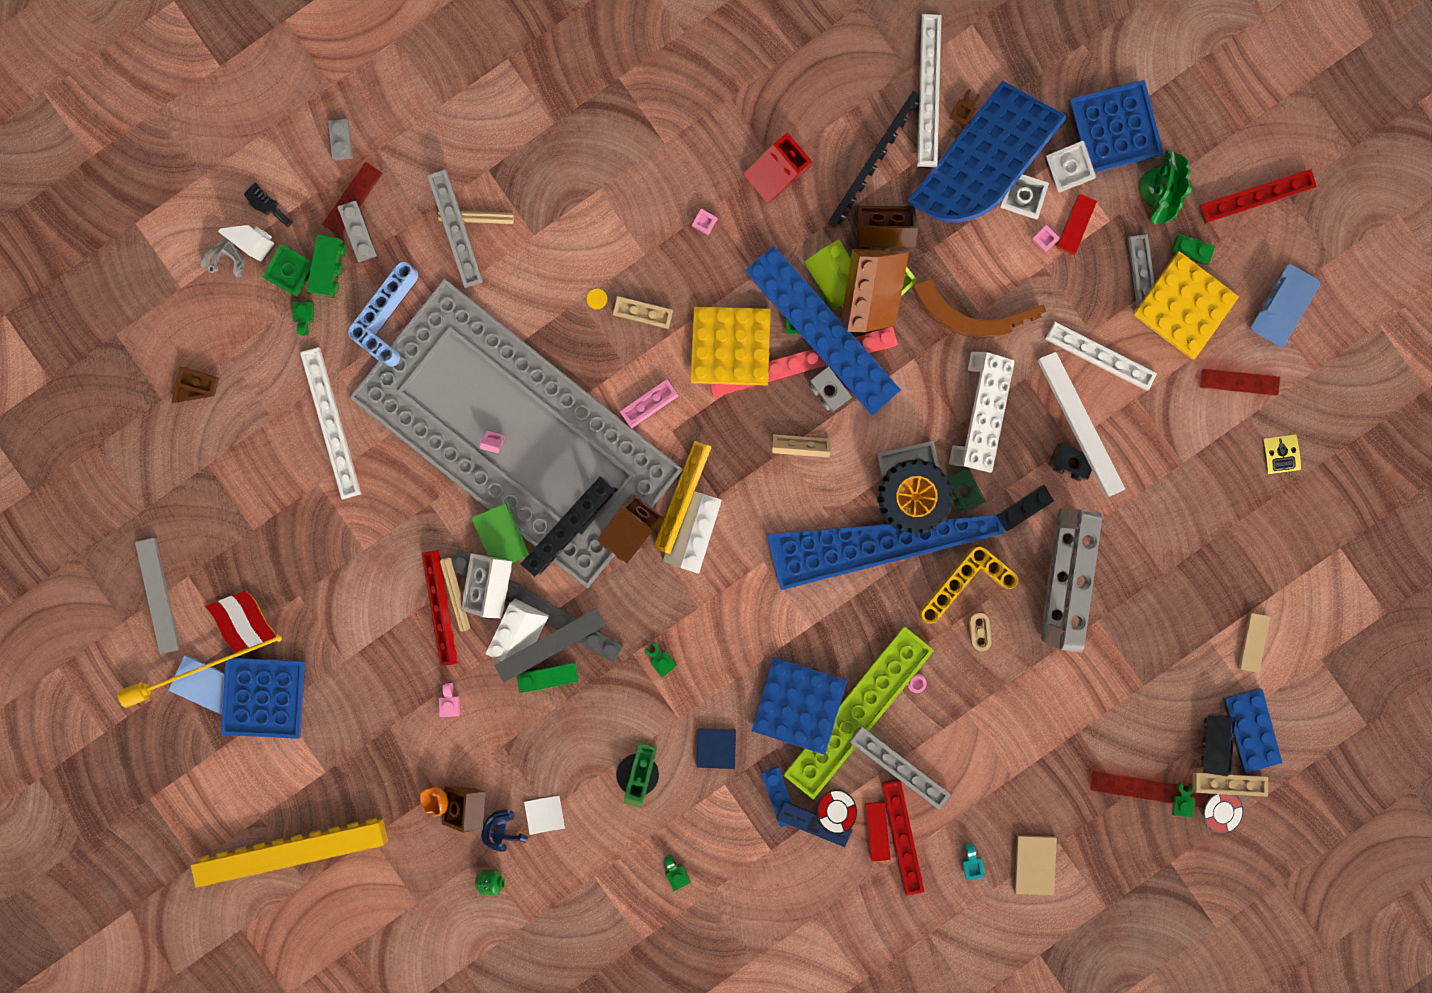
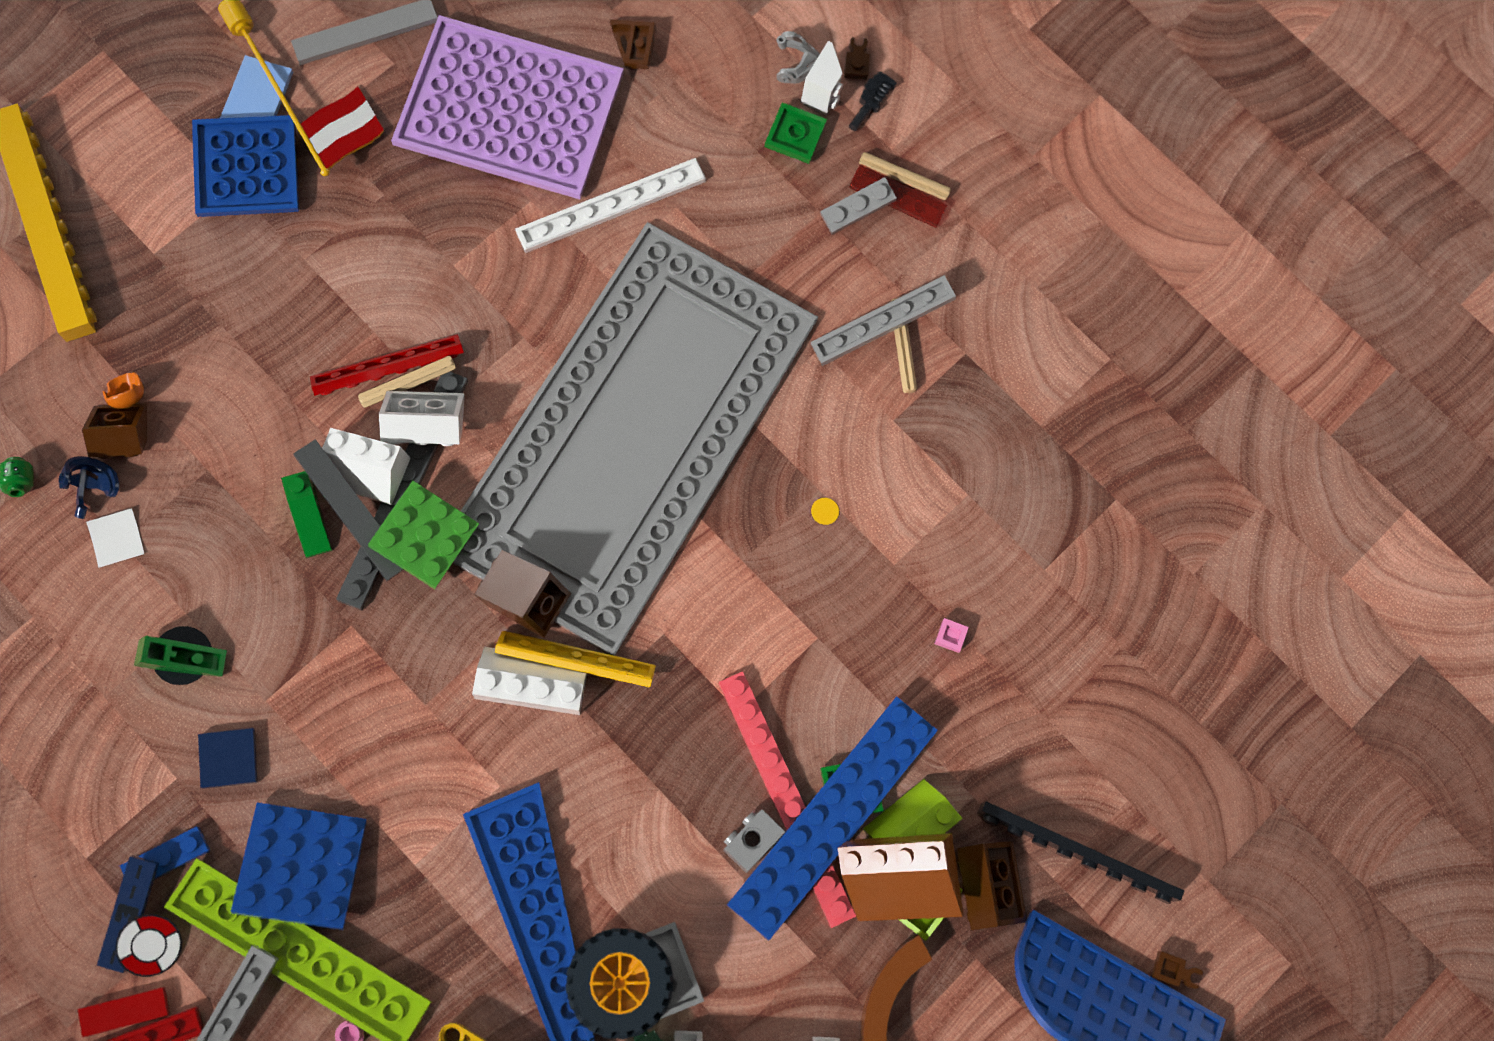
camera: 70 degrees right, 15 degrees down
green plate [293,302,314,336] -> none
green brick [307,235,346,298] -> none
light grey plate [328,119,353,161] -> none
light blue beam [348,262,418,366] -> none
bright pink plate [439,683,460,717] -> none
bright green tile [471,503,529,563] -> none
bright pink plate [480,430,505,454] -> none
black window [520,476,618,577] -> none
tan plate [613,296,673,329] -> none
bright pink plate [620,379,678,429] -> none
green plate [645,642,677,677] -> none
green plate [664,855,691,891] -> none
yellow plate [691,307,771,385] -> none
red slope [743,132,813,204] -> none
tan plate [772,434,831,458] -> none
white tile [917,14,941,167] -> none
none -> bright green plate [368,481,479,589]
none -> lavender plate [391,15,624,199]
none -> reddish brown plate [844,37,870,80]
none -> tan axle [859,152,951,200]

